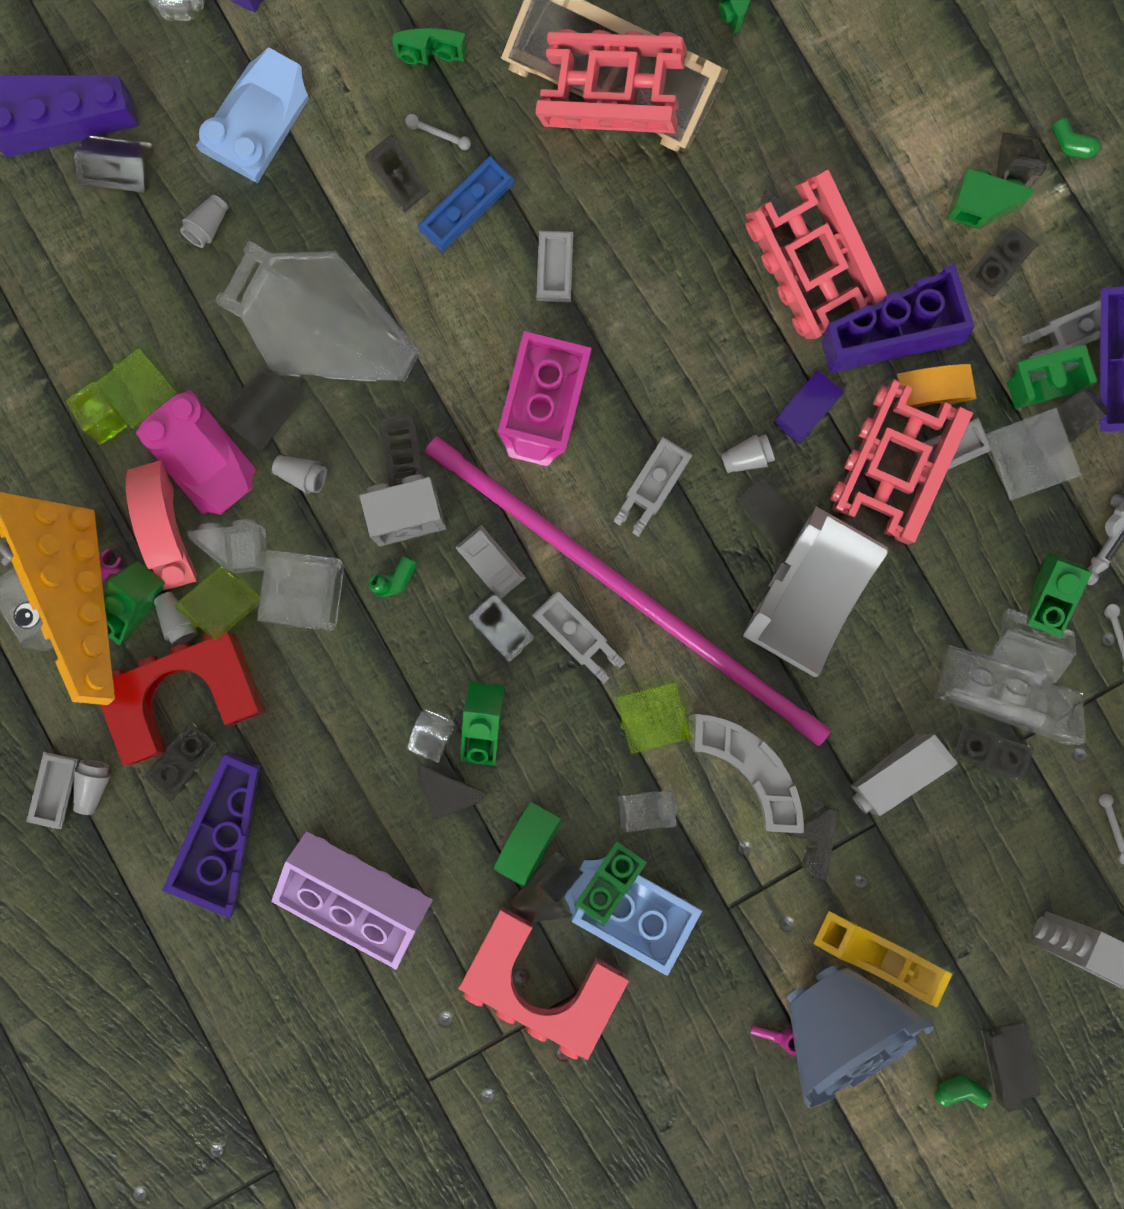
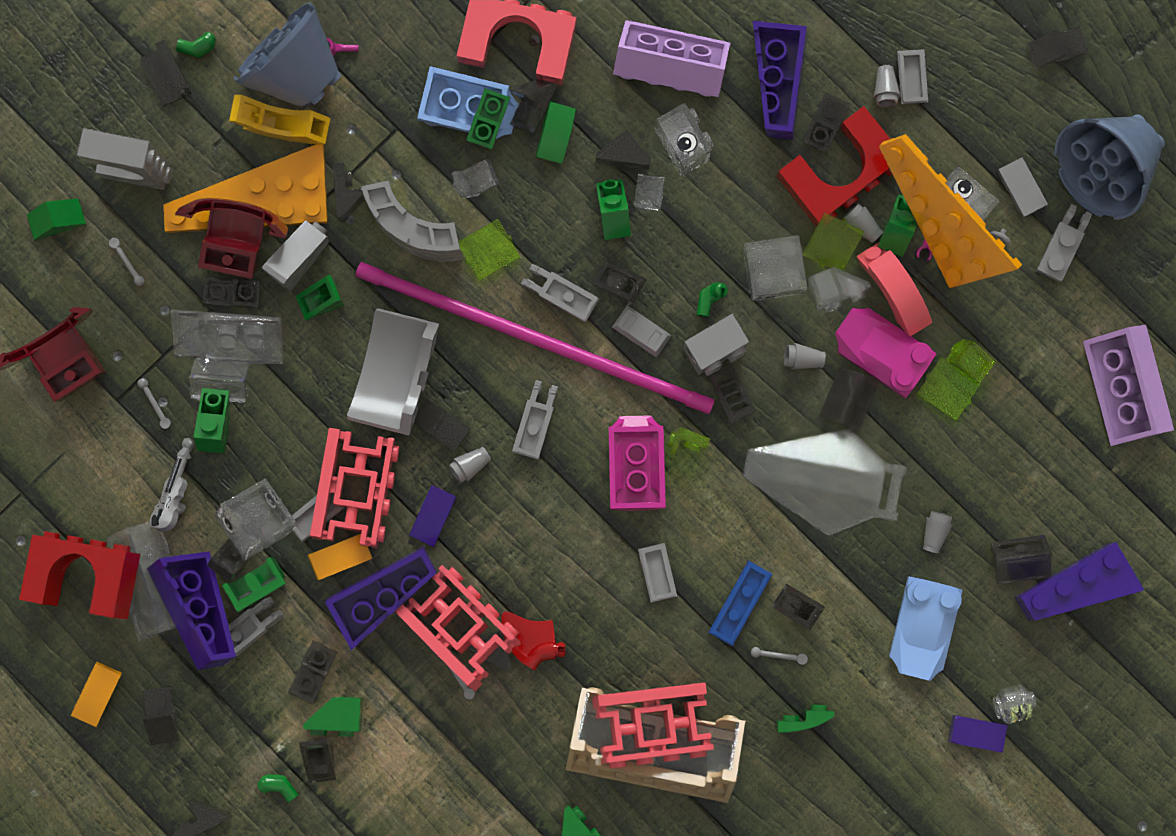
camera: 165 degrees right, 0 degrees up
none -> light orange wing [164,144,328,233]
none -> dark red piece [175,198,288,279]
none -> green slope [296,275,345,321]
none -> red arm [501,611,566,671]
none -> clear brick [655,103,713,177]
none -> clear neon green bracket [667,427,710,455]

